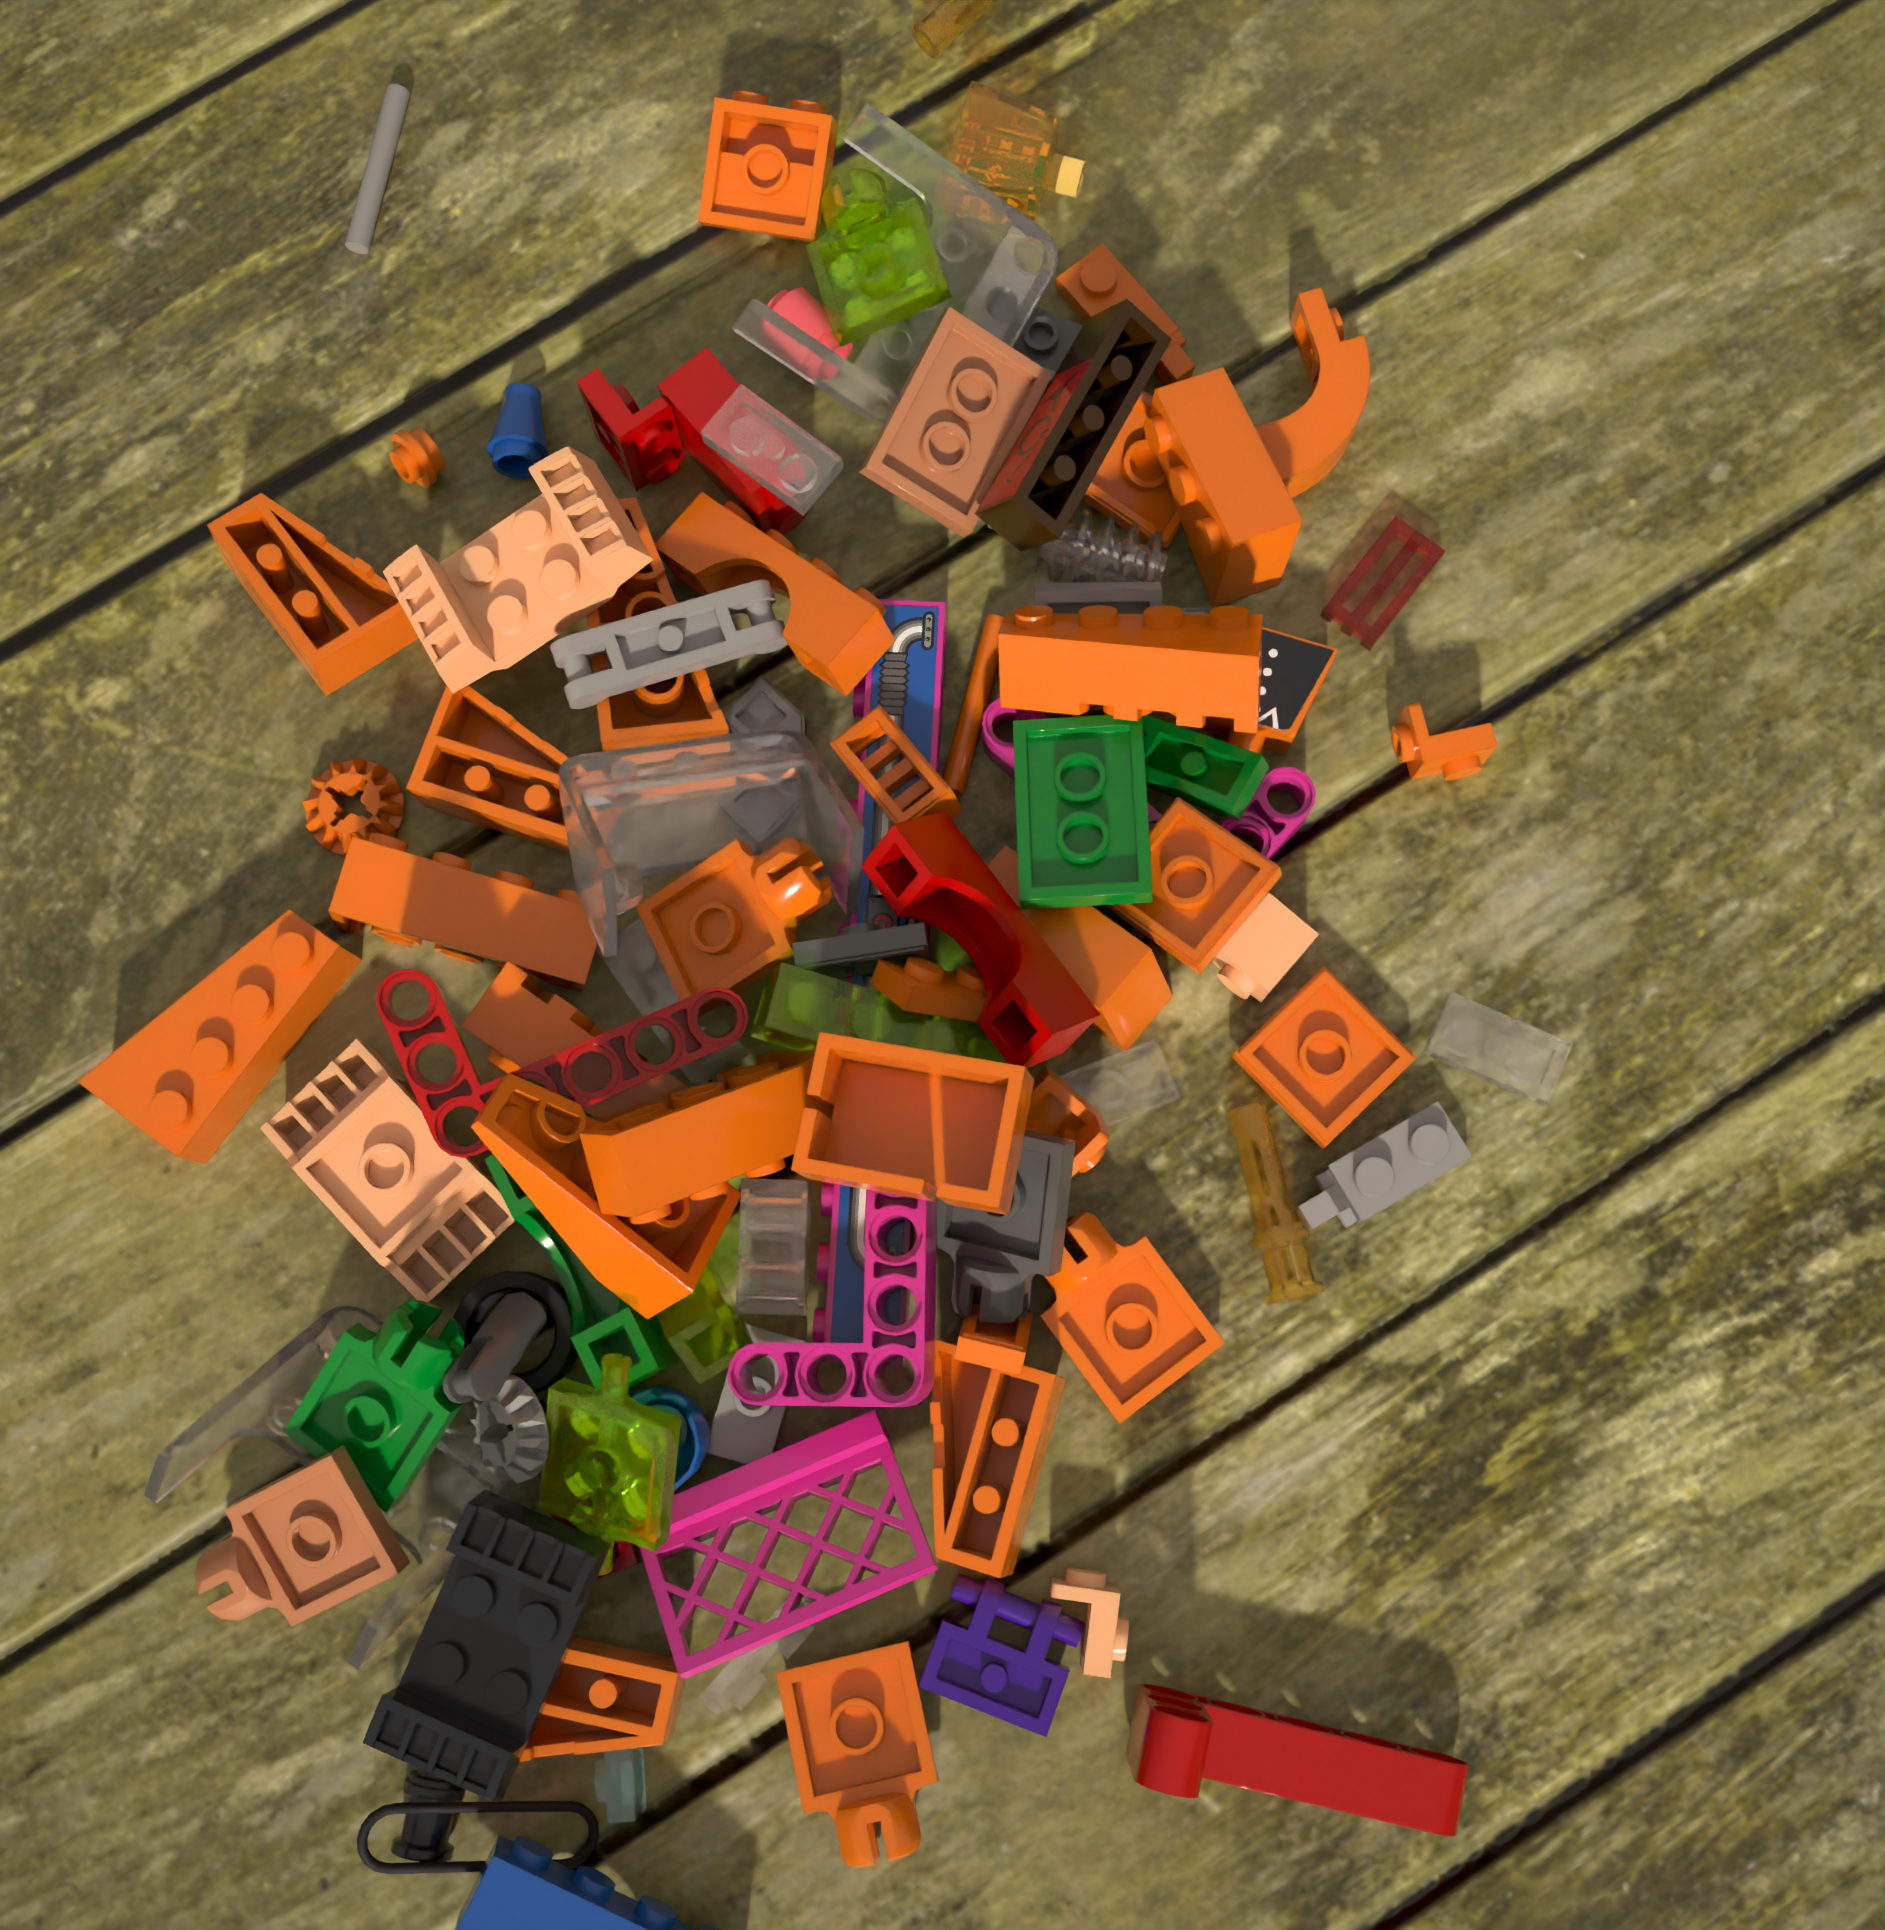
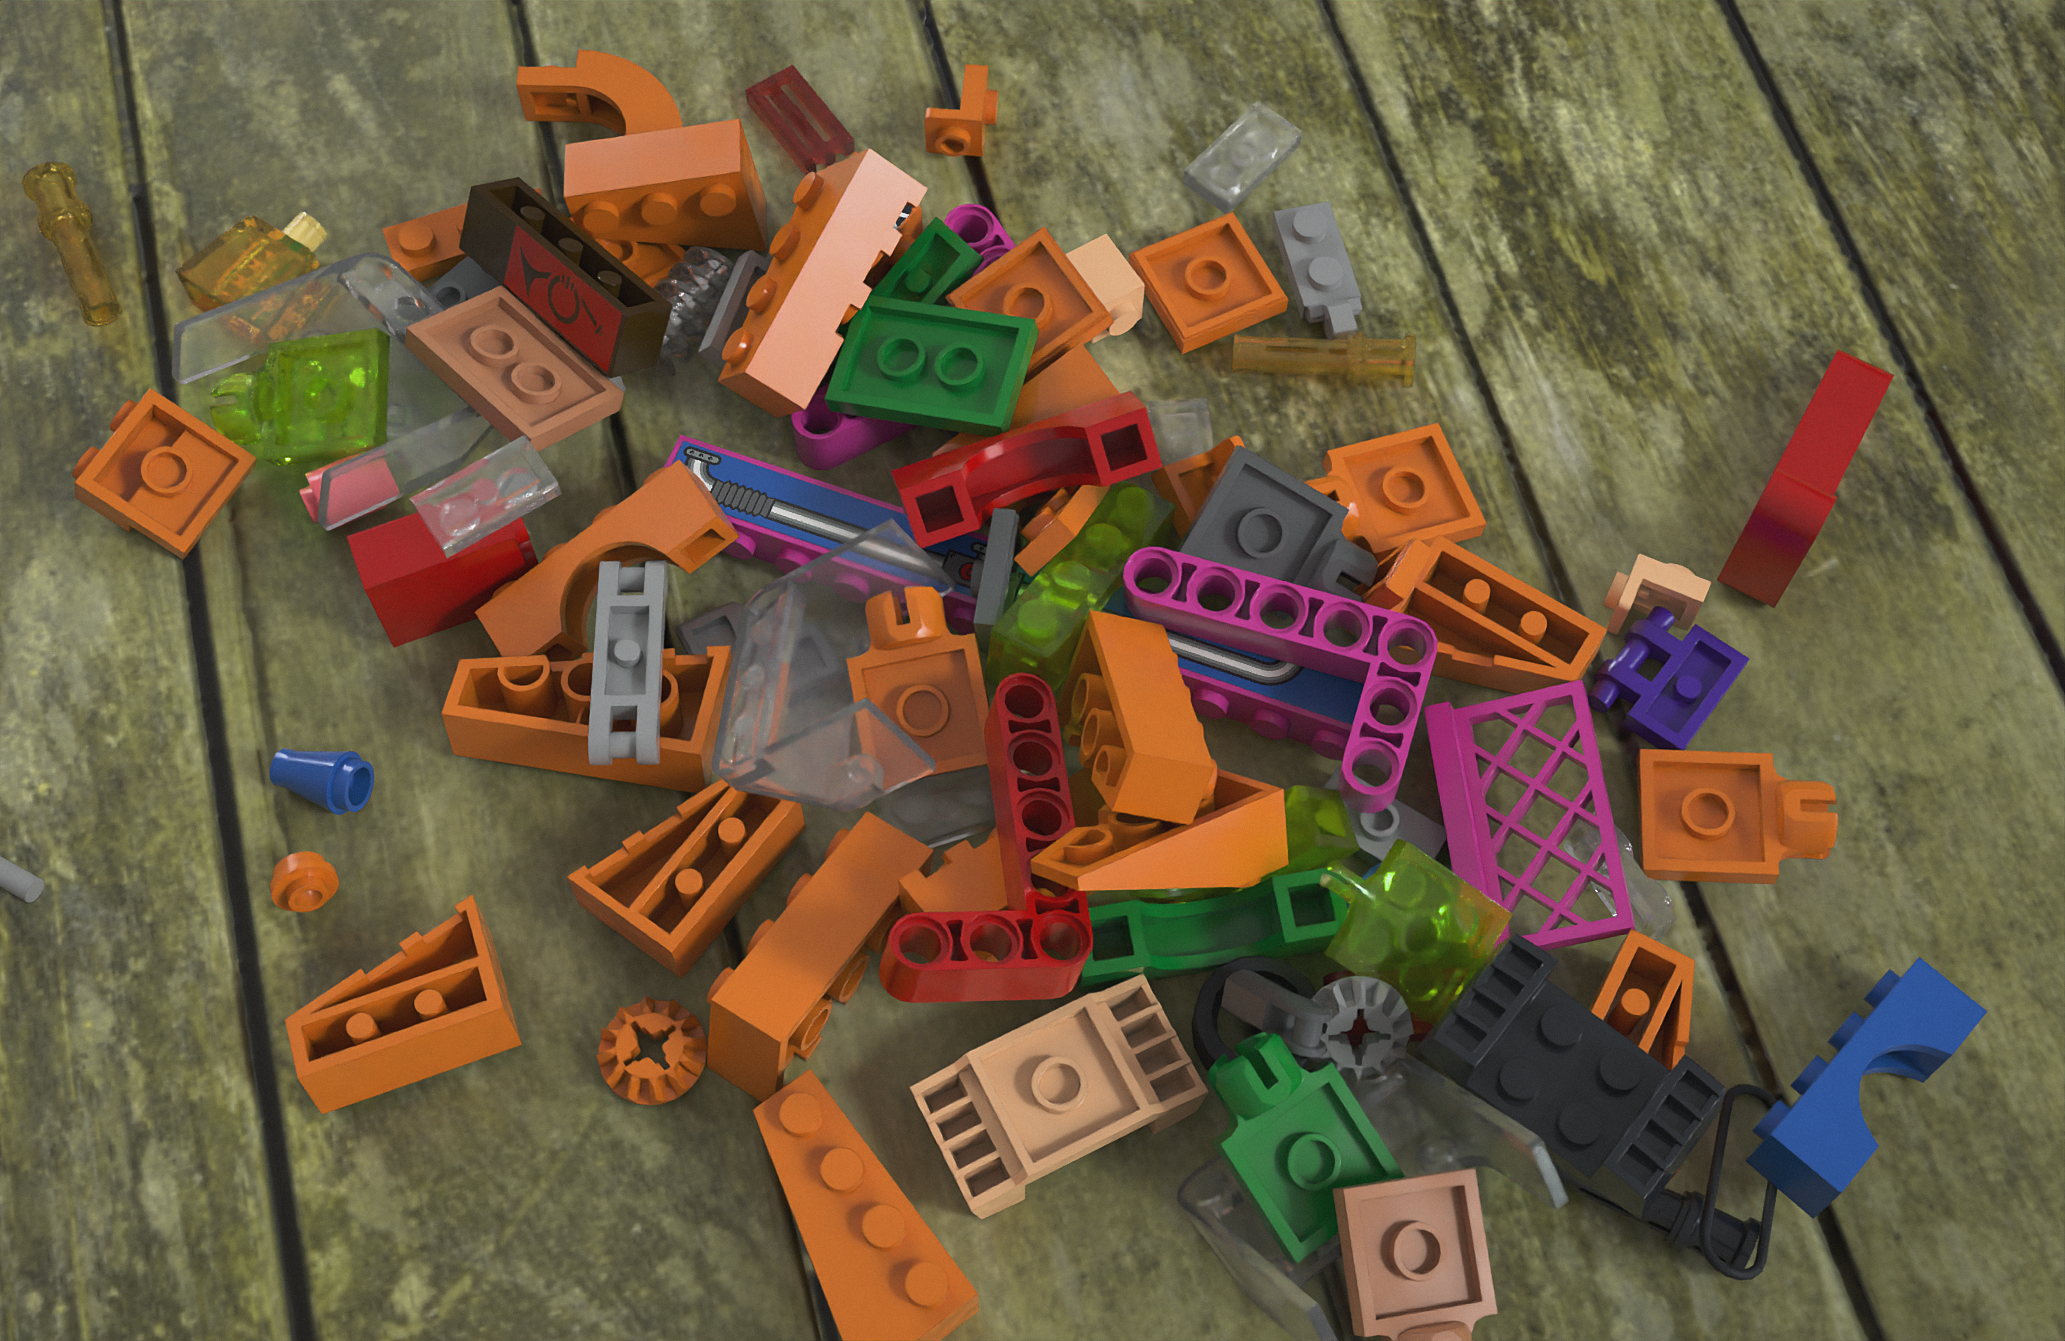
camera: 80 degrees left, 15 degrees down
light nougat plate [383,446,654,693] -> none
red bracket [577,367,685,491] -> none
clear light blue plate [594,1747,646,1823] -> none
clear brick [735,1178,812,1317] -> none
orange piece [791,1032,1034,1215] -> none
orange slope [829,705,962,825] -> none
orange bar [942,614,1005,796] -> none

